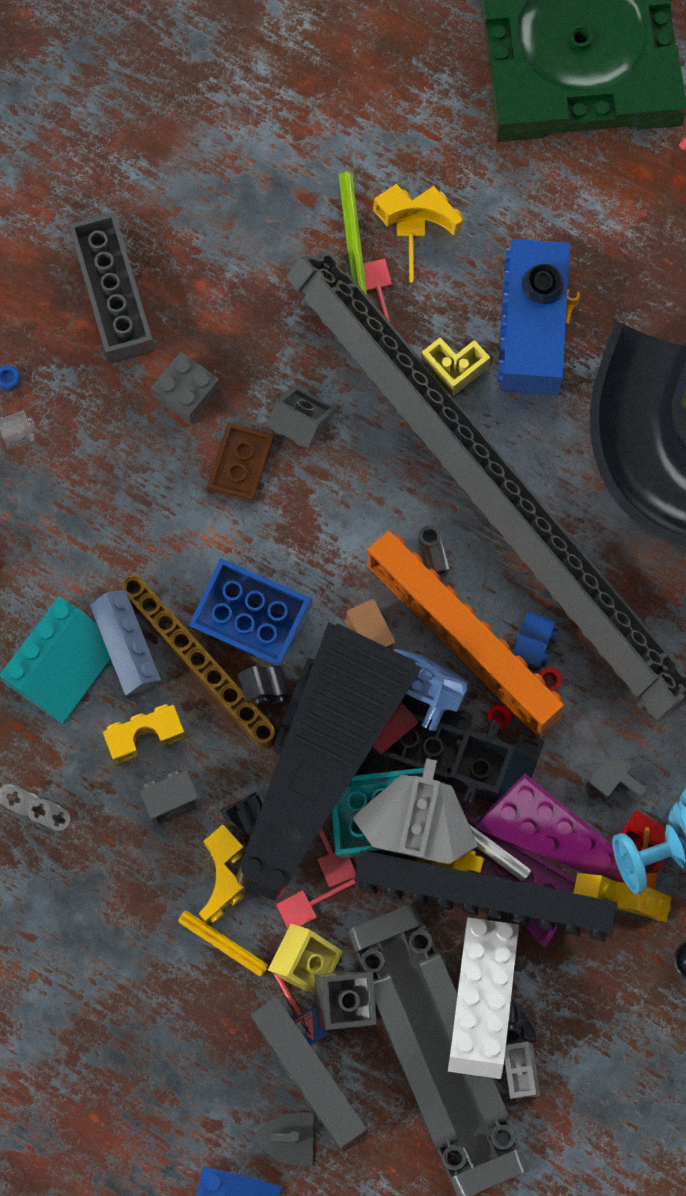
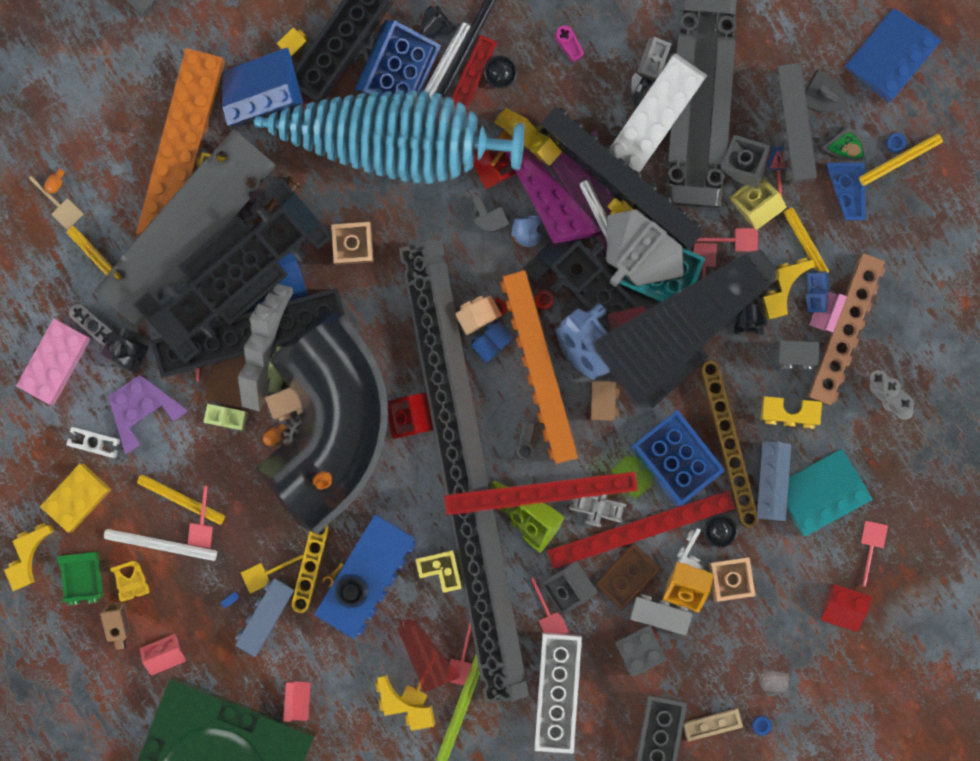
camera: 150 degrees left, 15 degrees up
black brick [238,666,292,706] -> none
none -> blue tile [219,591,239,608]
none -> sand blue brick [235,578,295,657]
none -> yellow piece [241,554,304,593]
none -> coral panel [284,681,311,722]
none -> yellow beam [292,525,329,613]
none -> orange plate [312,472,332,489]
none -> red slope [387,392,434,440]
none -> clear red slope [397,619,460,693]
none -> red plate [444,472,638,515]
none -> light nougat brick [455,295,502,336]
none -> lime wedge [490,481,565,553]
none -> medium blue helmet [511,215,543,248]
none -> coral piece [530,577,569,634]
none -> white brick [534,632,582,754]
none -> red plate [547,490,735,569]
none -> dark pink piece [555,25,584,62]
none -> light grey axle [568,495,627,527]
none -> clear neon green brick [609,455,653,499]
none -> light grey brick [629,594,693,636]
none -> light orange brick [663,562,714,613]
none -> white bracket [677,527,703,570]
none -> tan tile [683,708,743,742]
none -> black hat [704,514,738,548]
none -> light nougat brick [708,557,755,602]
none -> blue slope [806,271,828,312]
none -> nougat brick [807,253,886,406]
none -> bright pink panel [810,291,847,333]
none -> shield [821,126,867,161]
none -> blue wing [826,163,866,221]
none -> yellow axle [859,134,943,186]
none -> blue tile [886,133,906,153]

